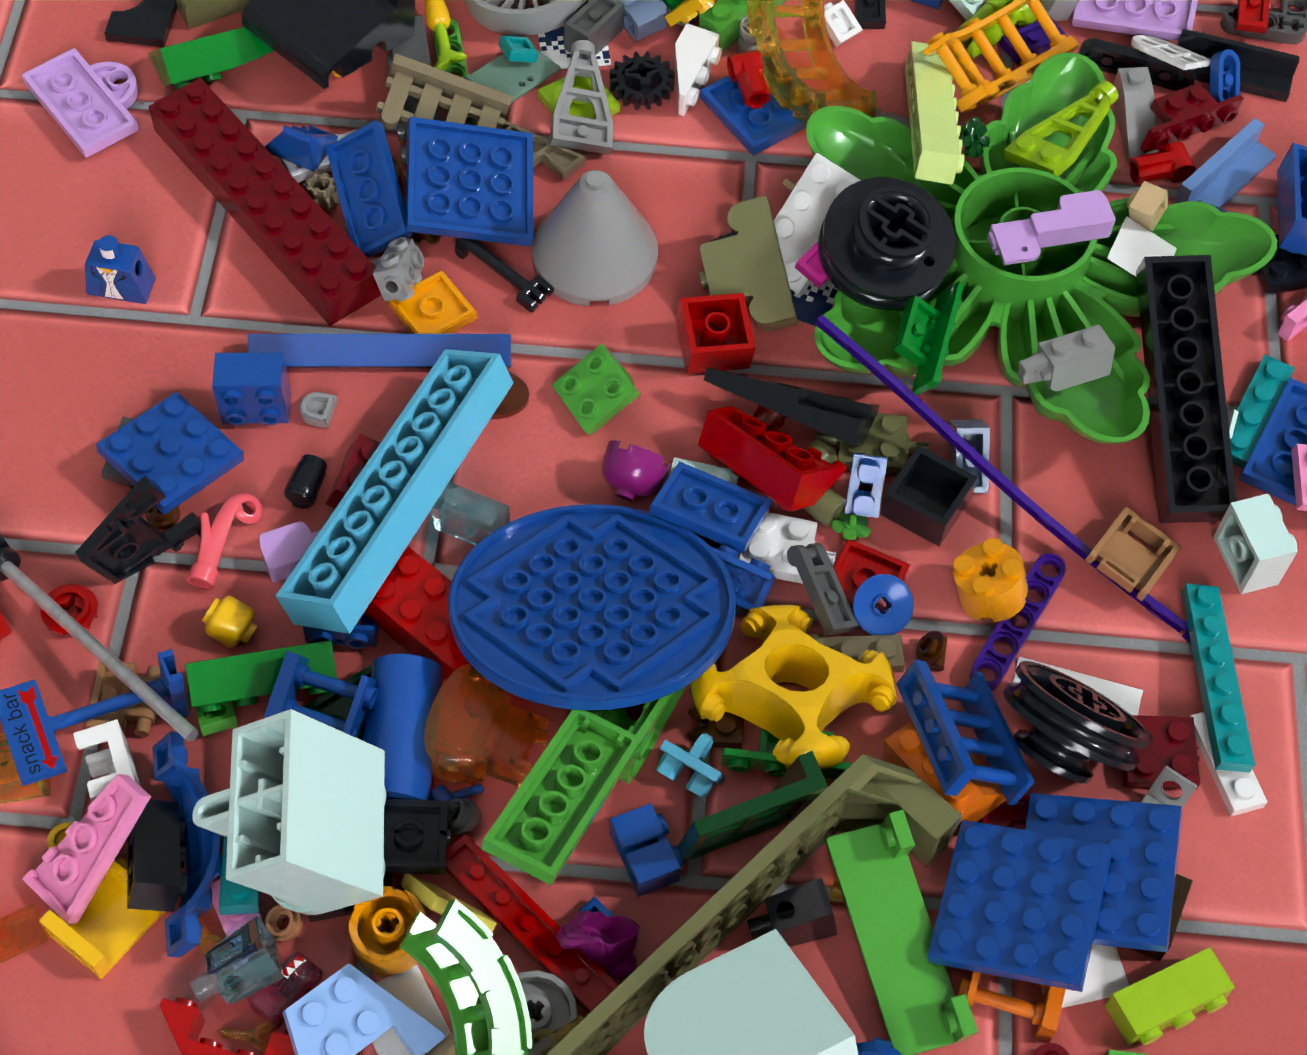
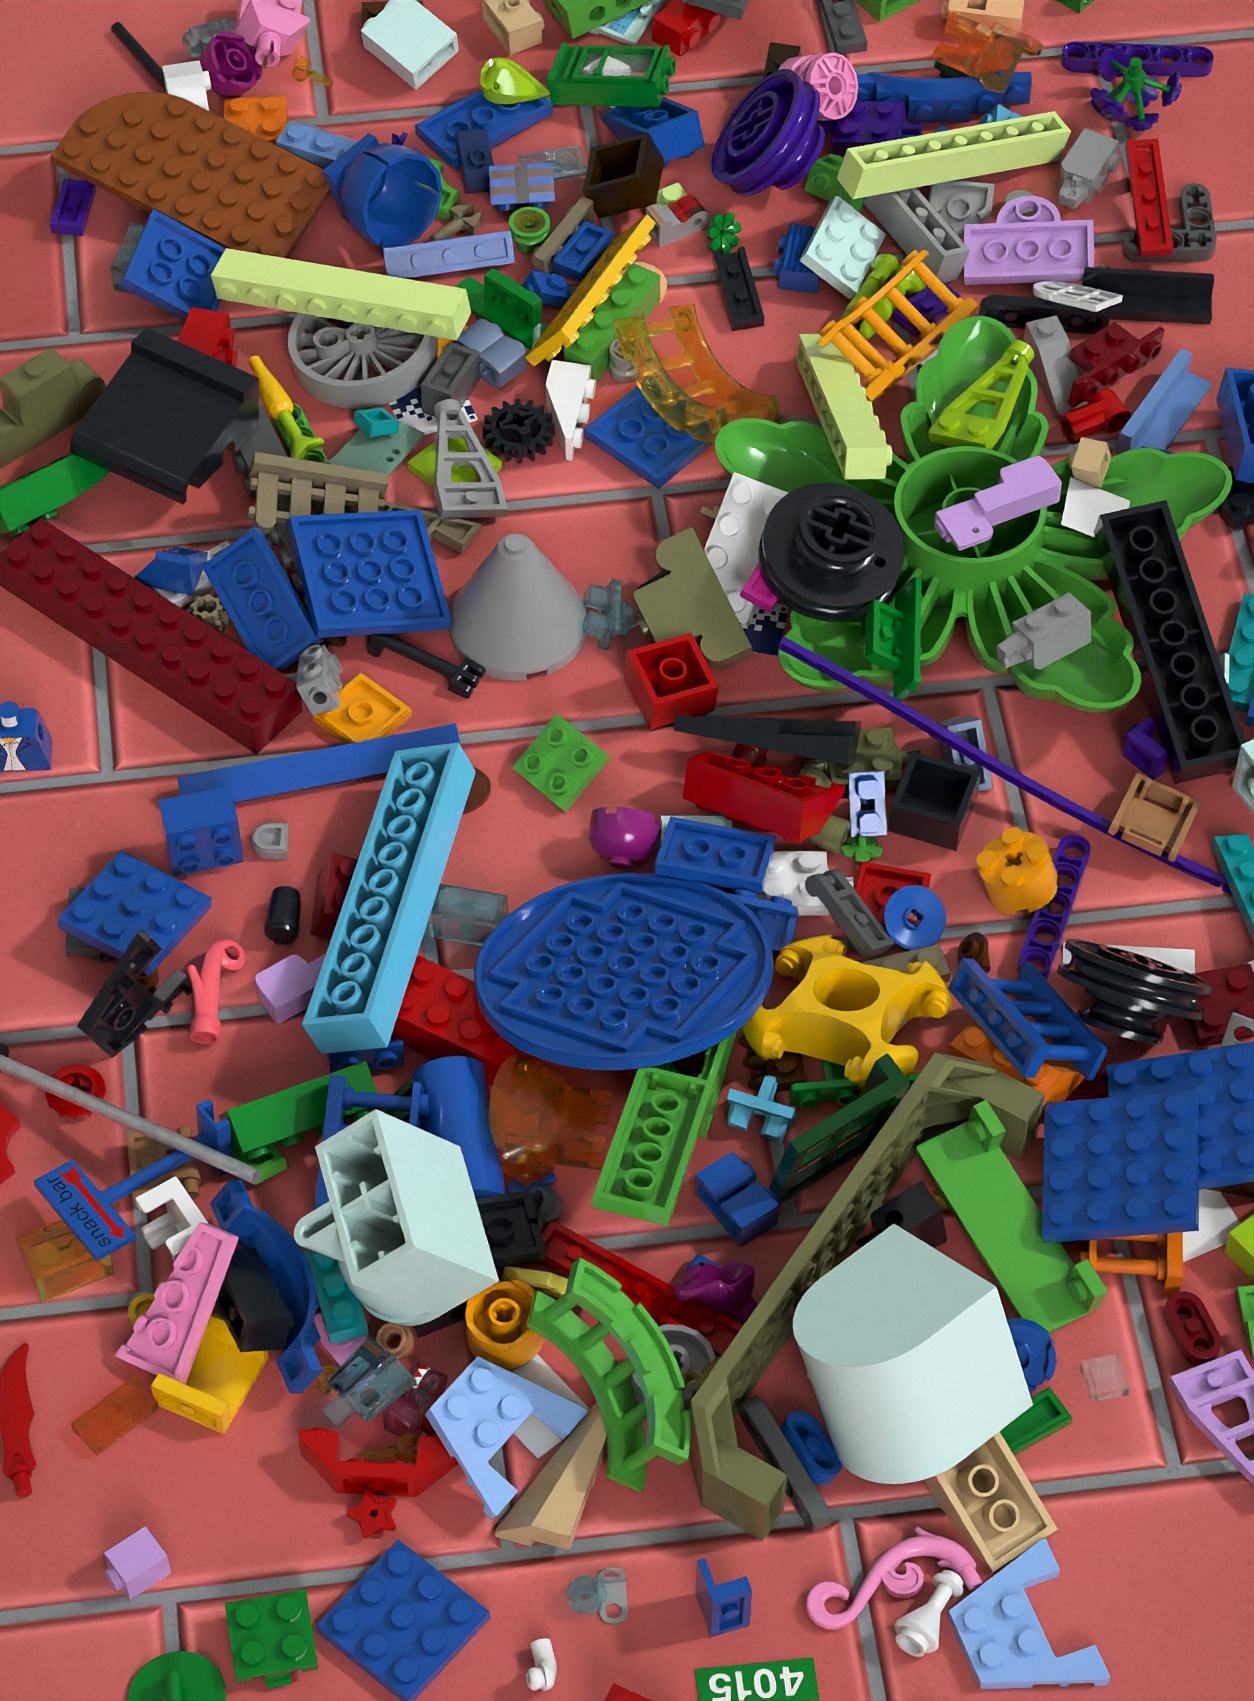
camera: 10 degrees left, 5 degrees down
yellow head [202,595,258,648] -> none
red piece [727,50,771,109] -> none
white bracket [811,0,863,47] -> none
dark green plant [959,117,990,158] -> none
blue plate [1210,49,1240,103] -> none
none -> clear light blue hips [583,579,639,650]
none -> dark purple bracket [1122,717,1168,780]

